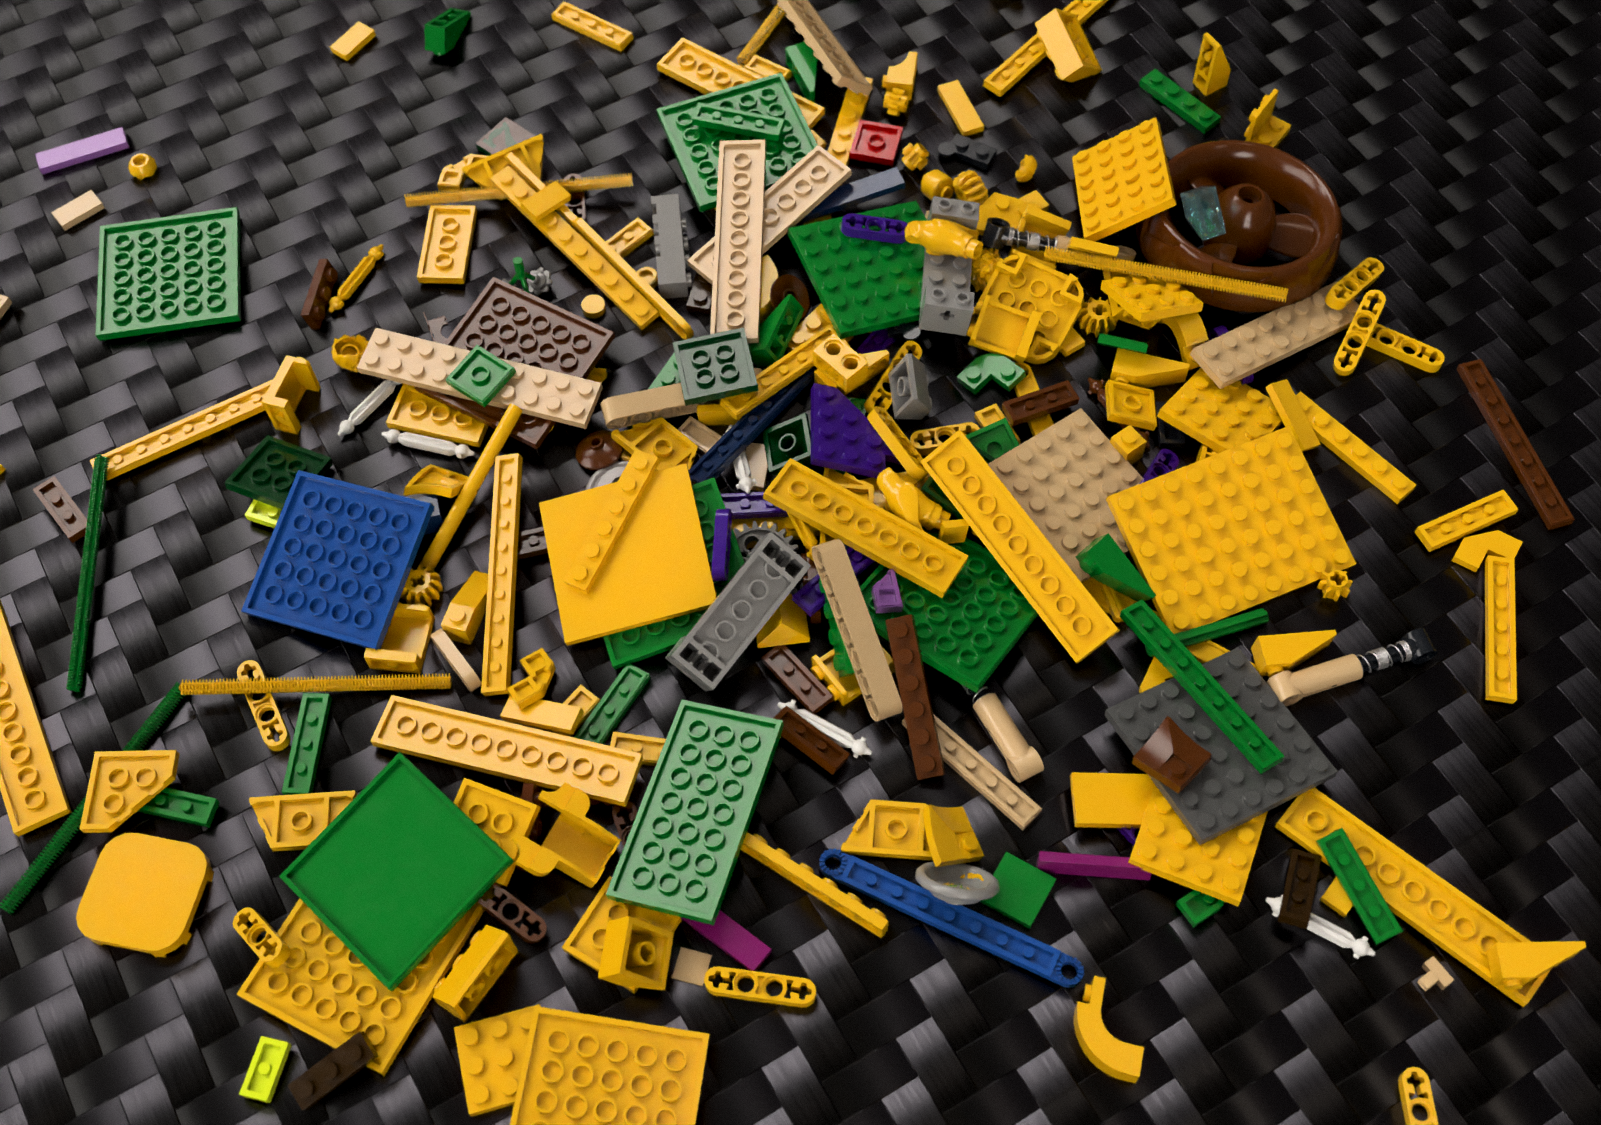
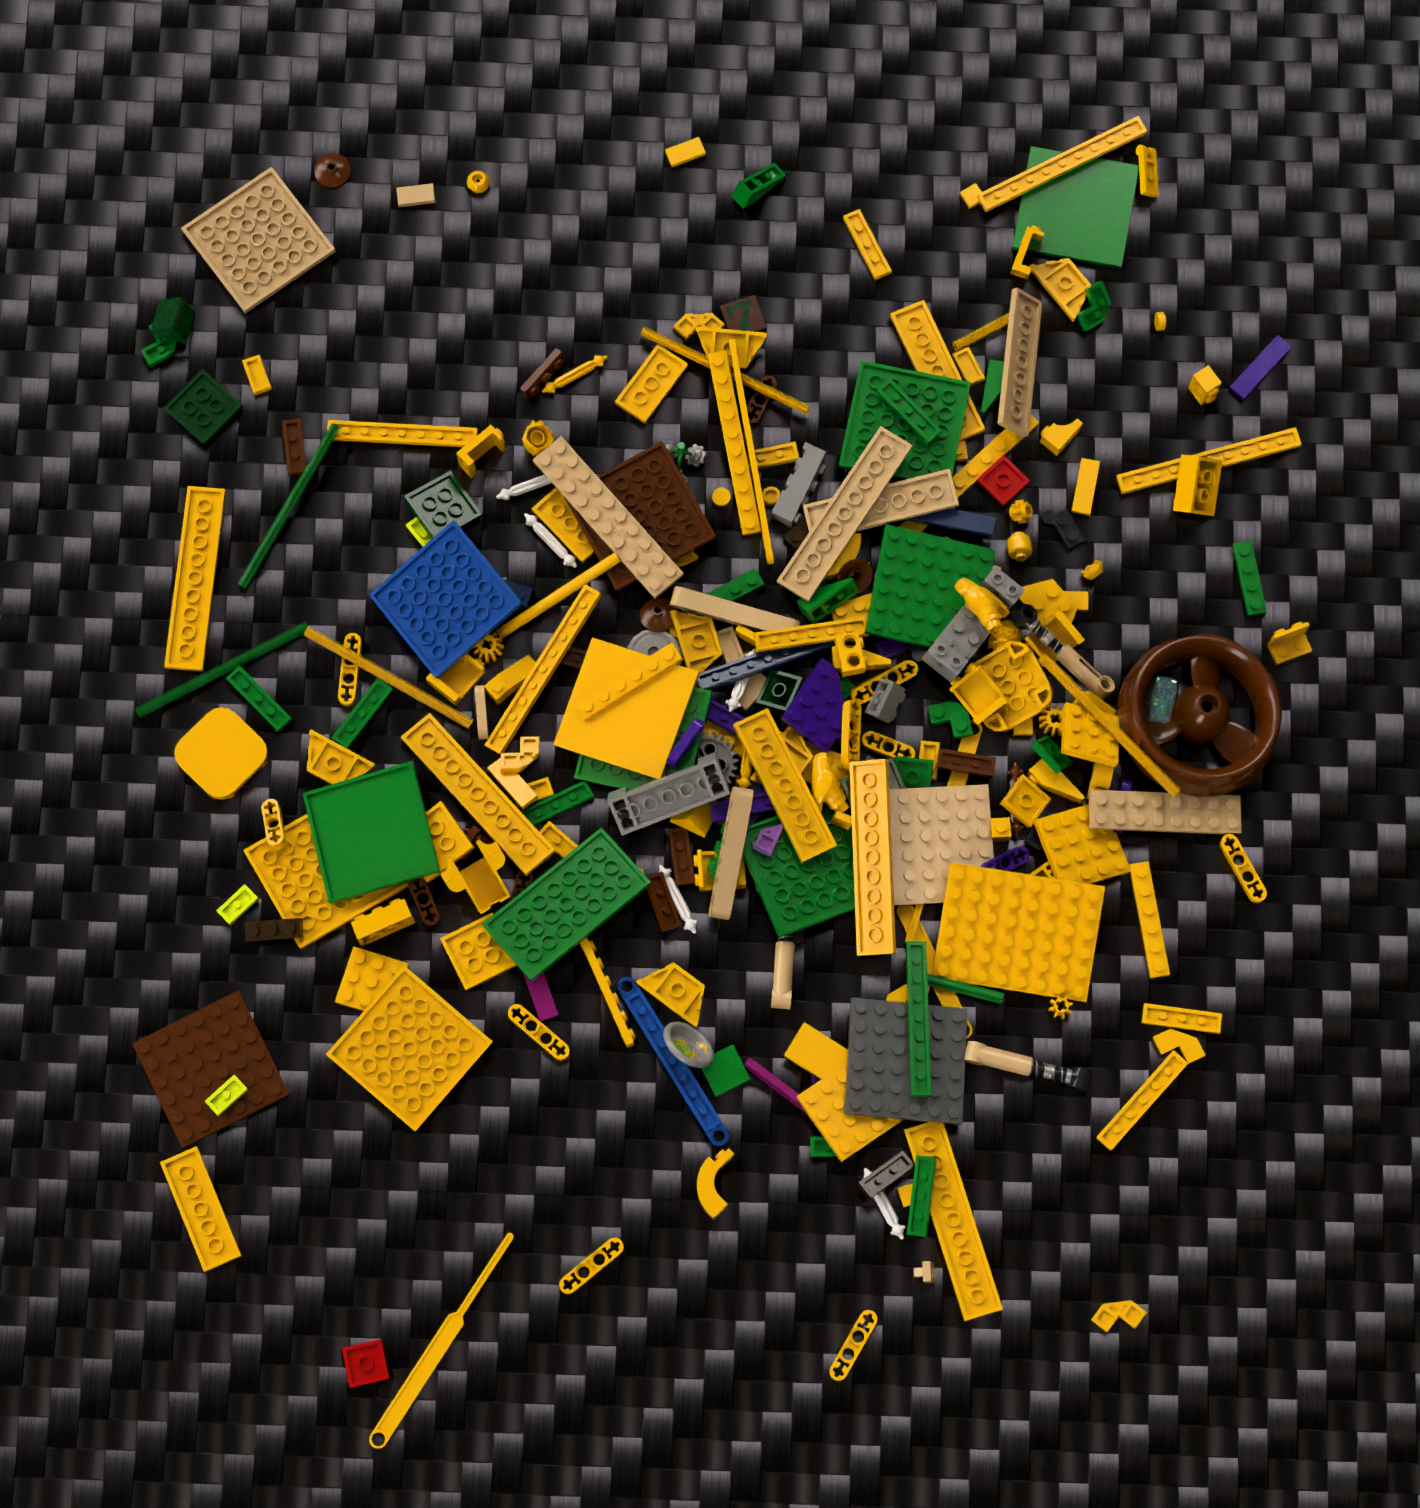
camera: 30 degrees right, 15 degrees up
tile [35,127,129,174] -> none
yellow plate [80,750,180,833] -> none
plate [96,207,241,341] -> none
yellow plate [403,464,468,498] -> none
piece [423,312,448,344] -> none
tile [445,345,516,408] -> none
yellow tile [520,181,571,222] -> none
yellow slope [598,916,674,990] -> none
plate [672,327,759,406] -> none
tan sticker [672,947,712,986] -> none
dark purple beam [841,213,907,244] -> none
yellow gear [883,88,909,116] -> none
reddish brown plate [885,614,946,780] -> none
tan tile [902,715,1042,830] -> none
yellow plate [923,805,984,867] -> none
yellow gear [953,169,988,206] -> none
yellow plate [1067,236,1119,261] -> none
yellow plate [1072,117,1177,242] -> none
green slope [1075,534,1156,602] -> none
reddish brown plate [1132,716,1212,794] -> none
yellow slope [1192,32,1231,96] -> none
yellow slope [1251,630,1337,678] -> none
yellow tile [1265,379,1321,452] -> none
yellow beam [1325,257,1384,310] -> none
yellow beam [1333,290,1386,376] -> none
reddish brown tile [1456,359,1575,530] -> none
yellow slope [1486,941,1586,990] -> none

